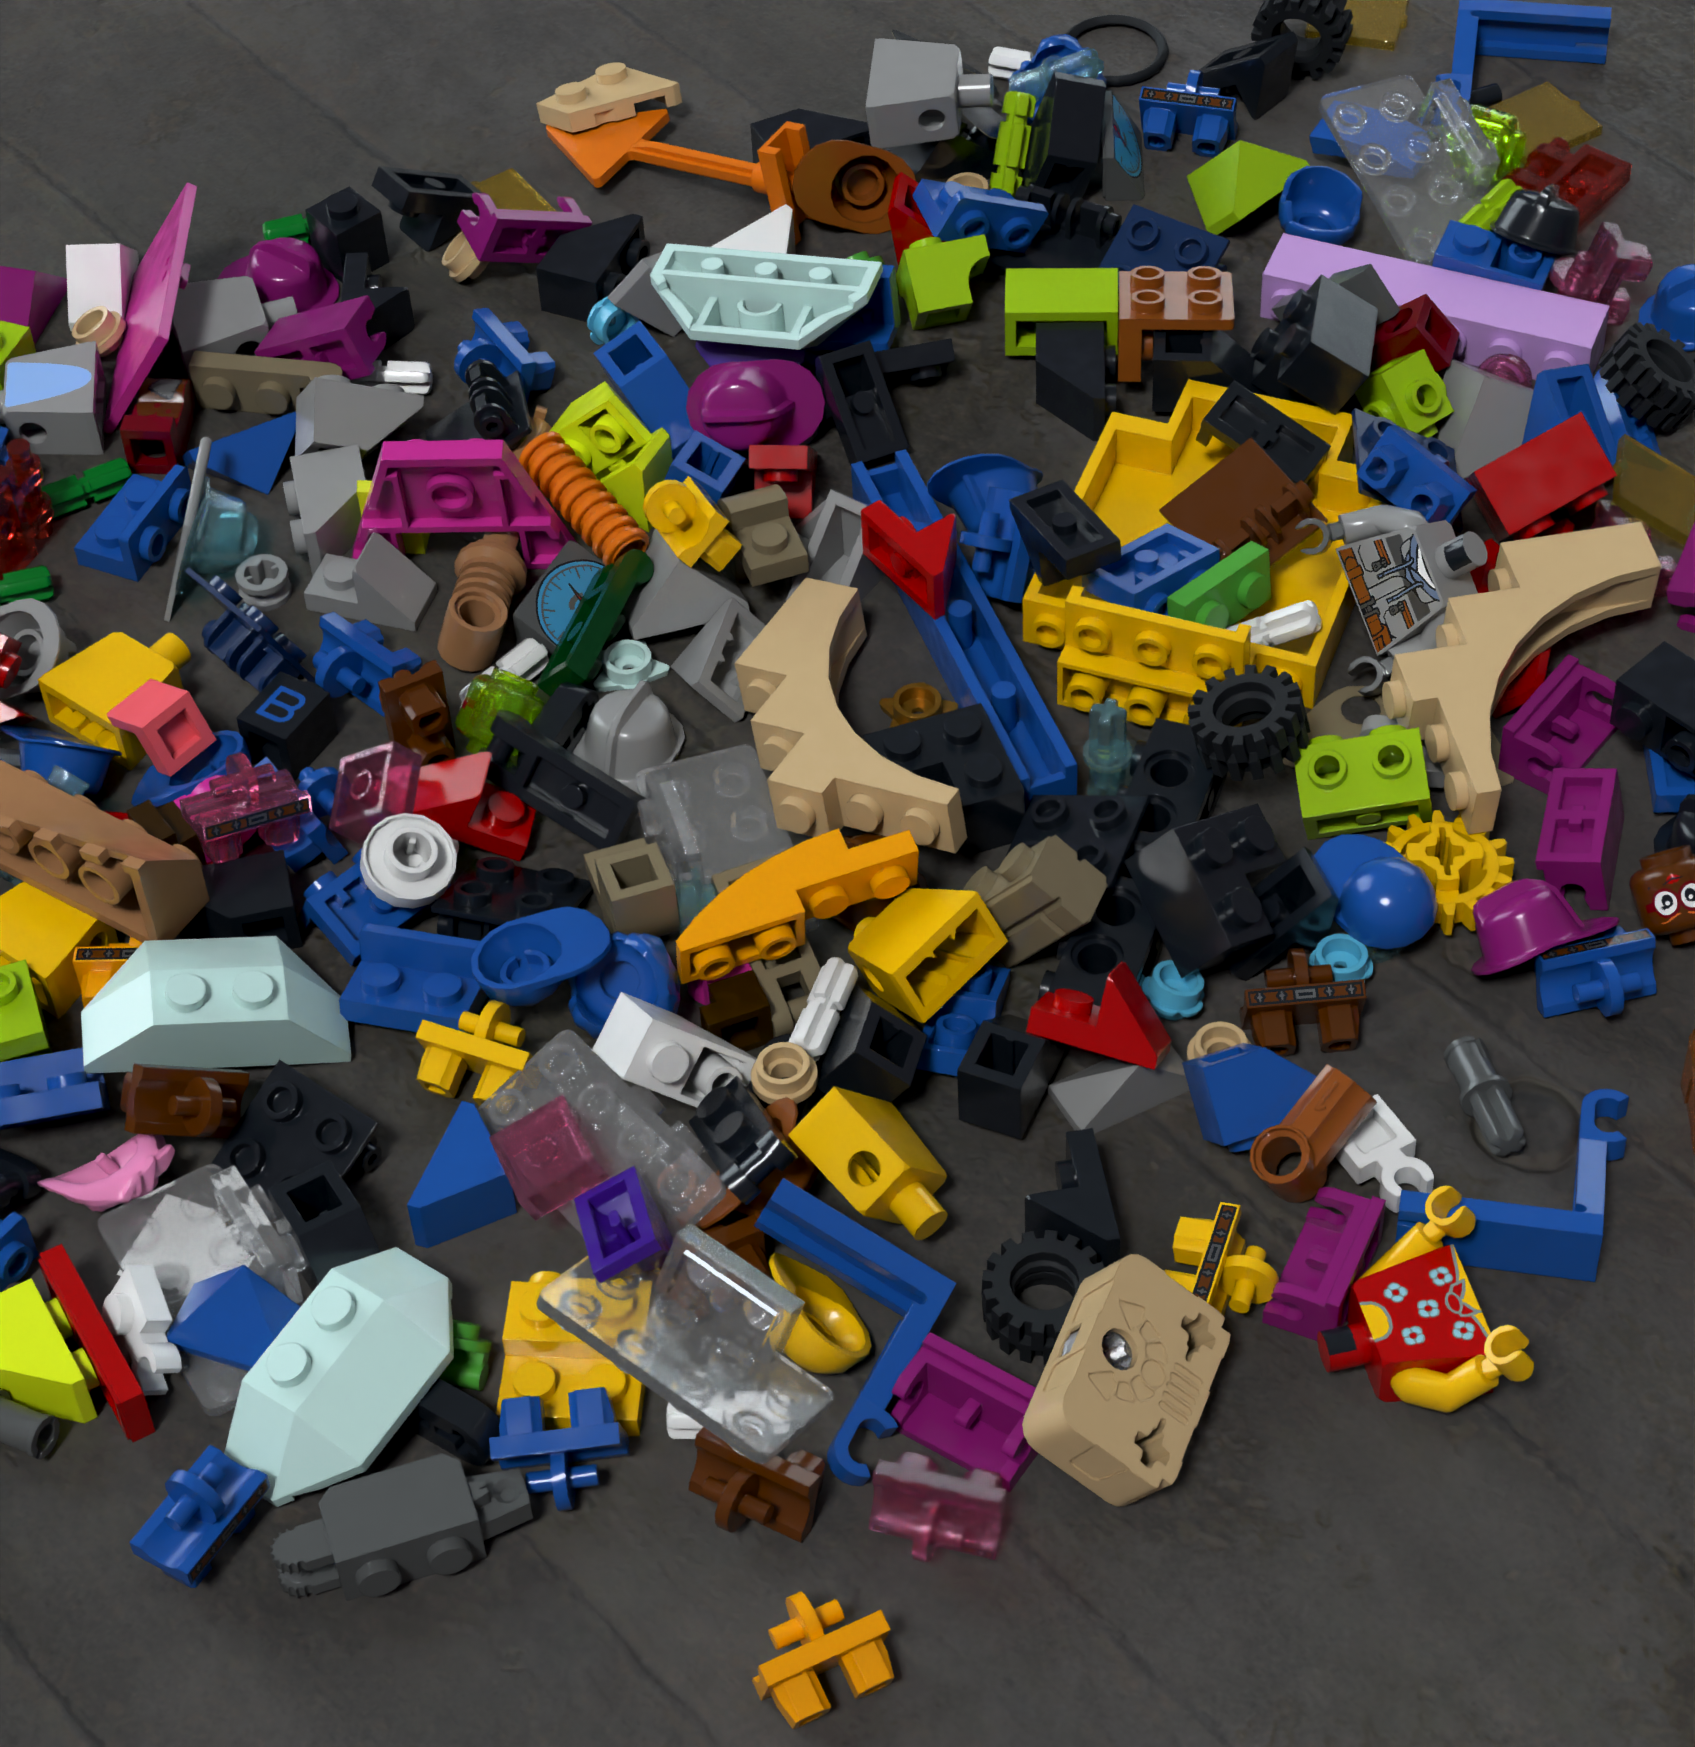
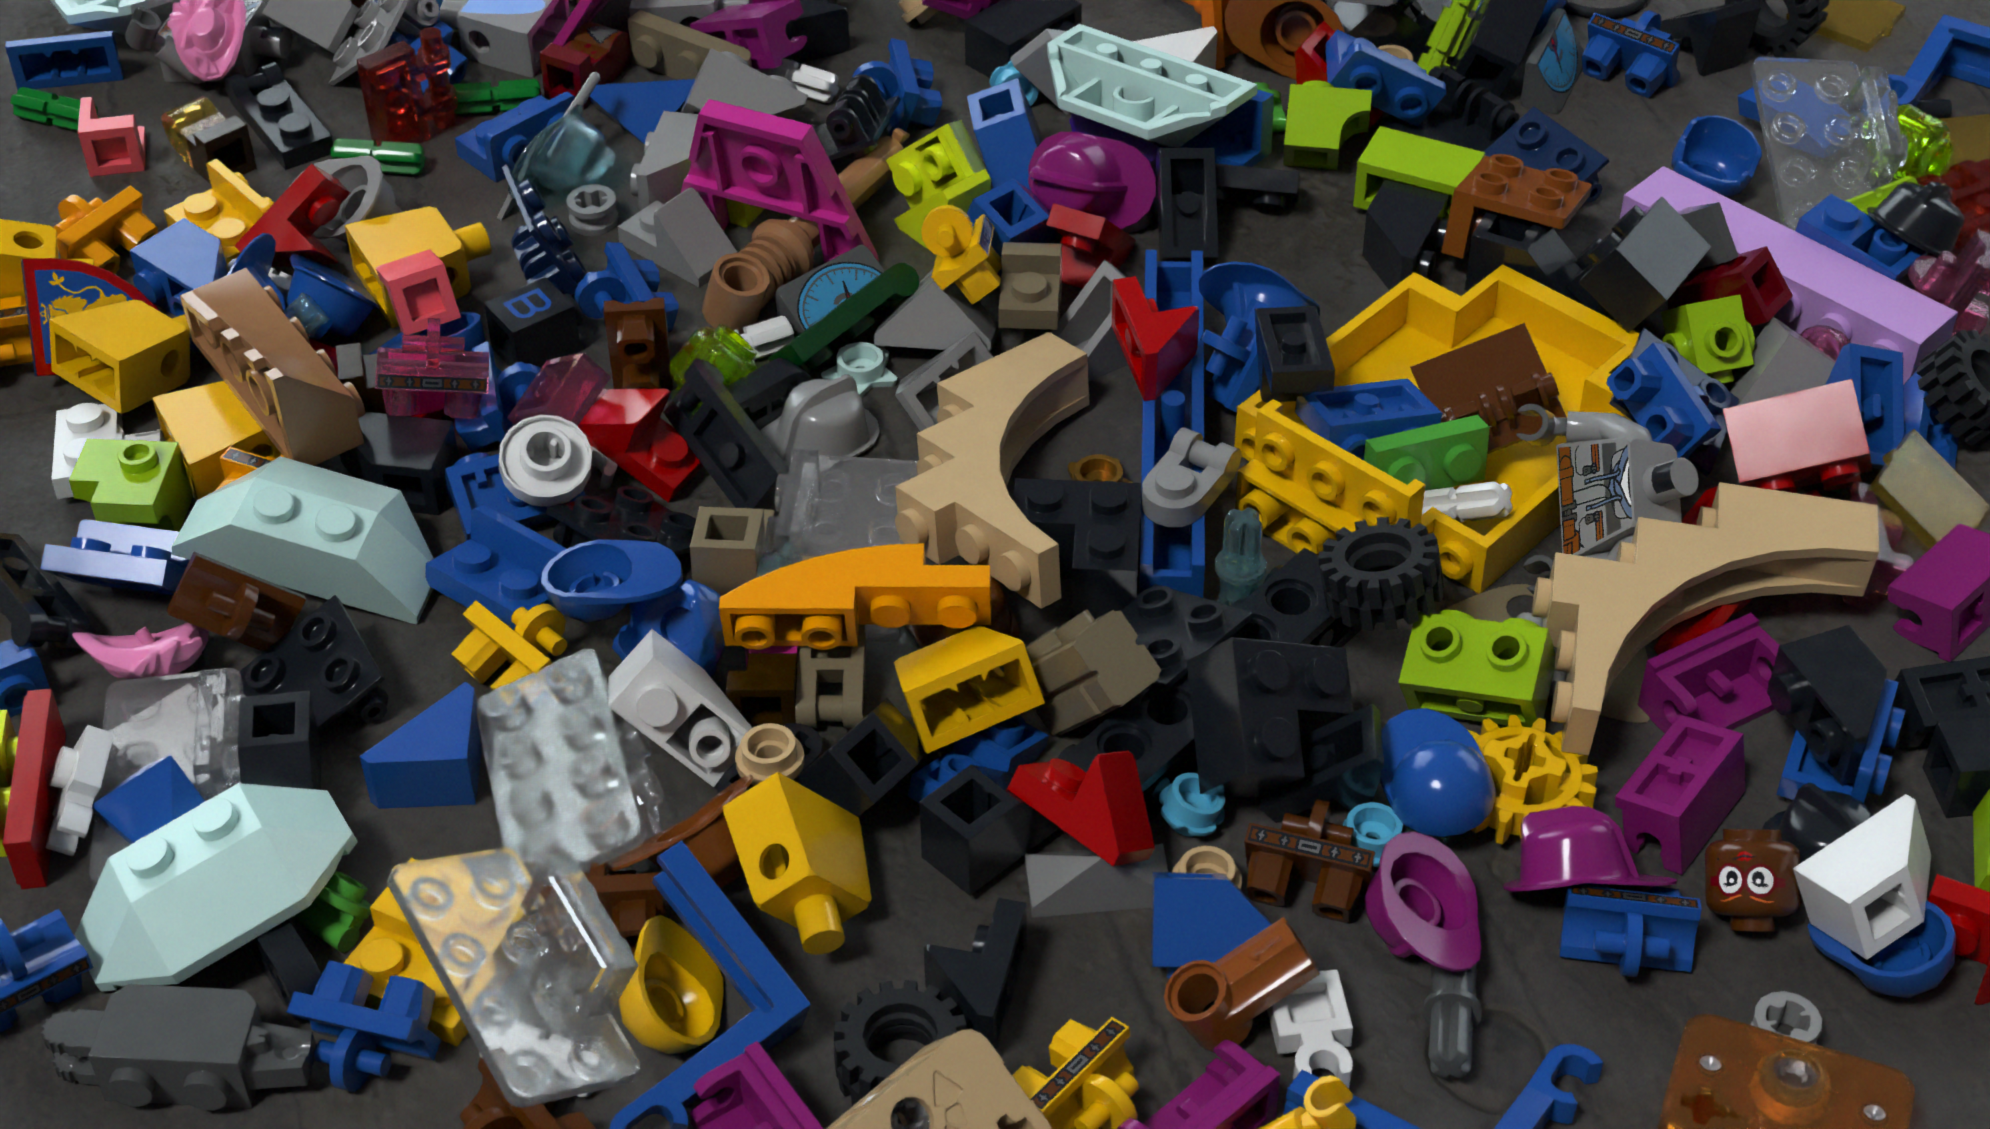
camera: 20 degrees right, 5 degrees down
clear pink piece [489,1094,610,1221] -> none
orange piece [519,431,649,566] -> none
dark purple slope [574,1166,684,1283] -> none
black plate [688,1076,798,1205] -> none
white piece [788,957,858,1062] -> none
lime slope [1186,140,1310,235] -> none
black hinge [1196,380,1331,486] -> none
none -> light grey plate [1142,427,1242,527]
none -> magenta piece [1365,832,1481,972]

